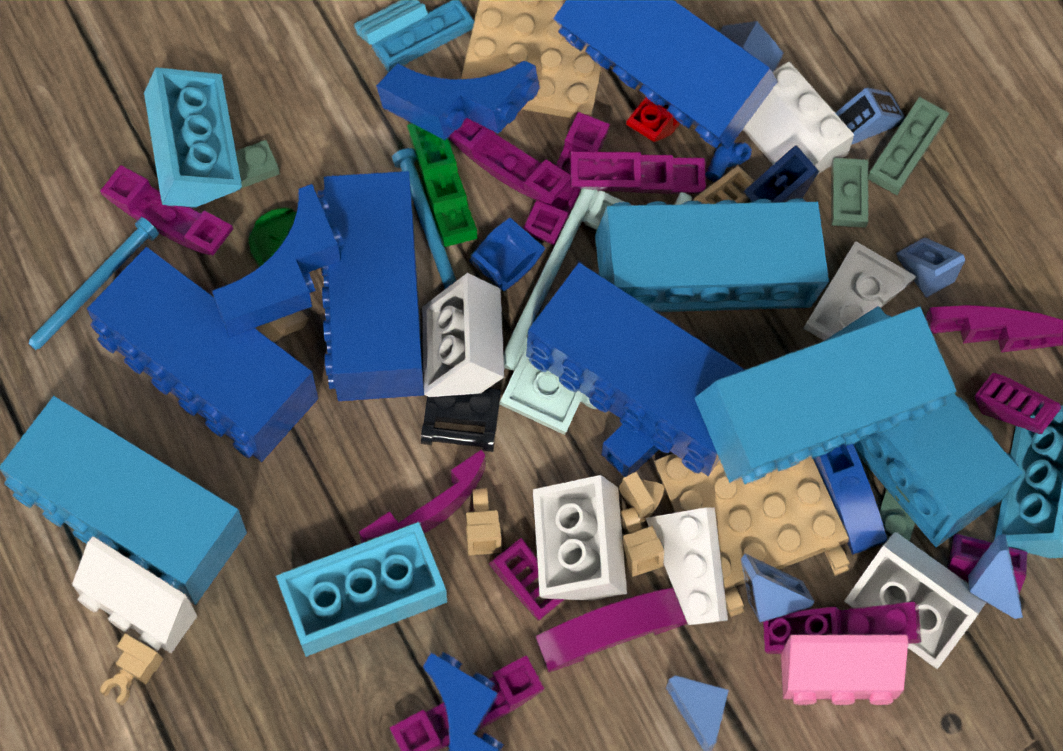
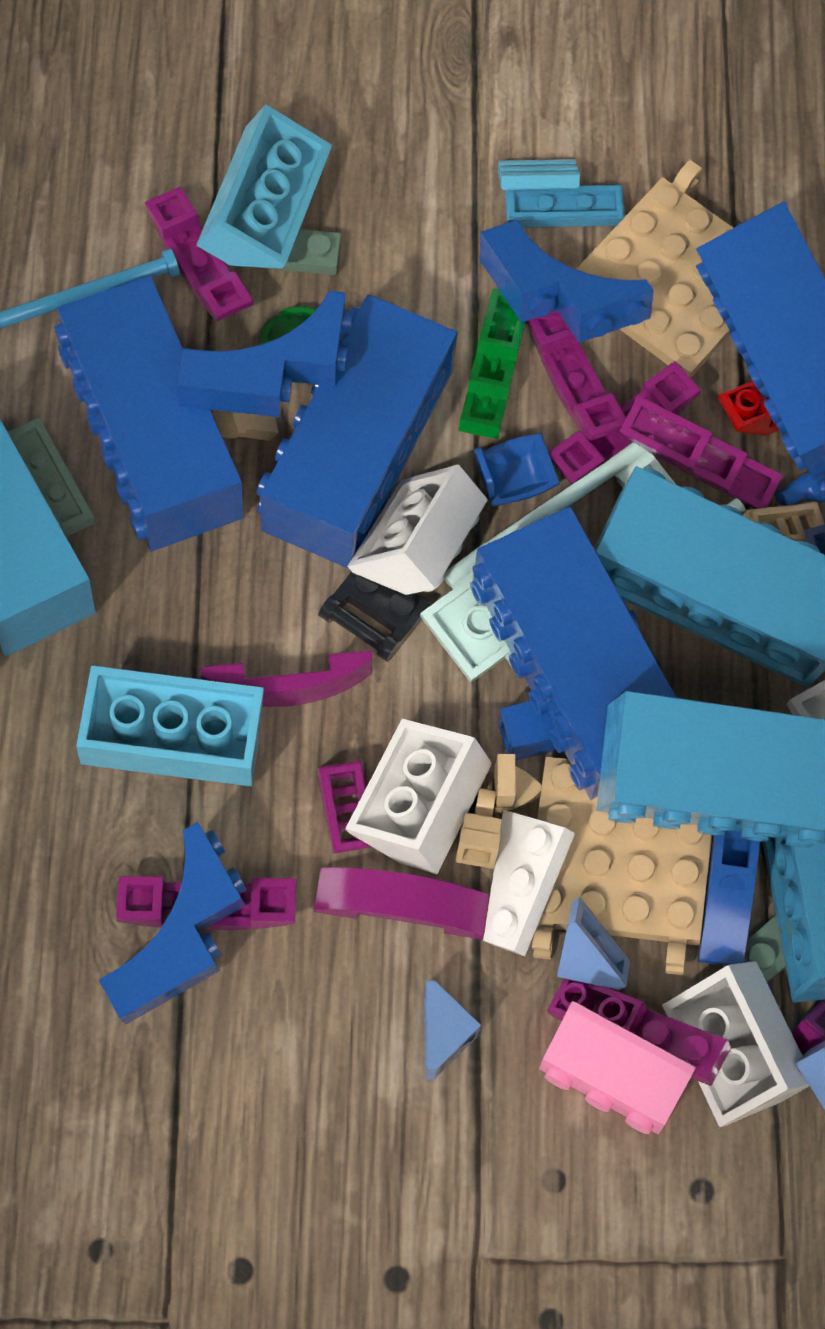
camera: 25 degrees right, 0 degrees up
dark azure bar [392,148,457,289] -> none
tan piece [466,488,502,556] -> none
none -> sand green plate [8,418,95,537]

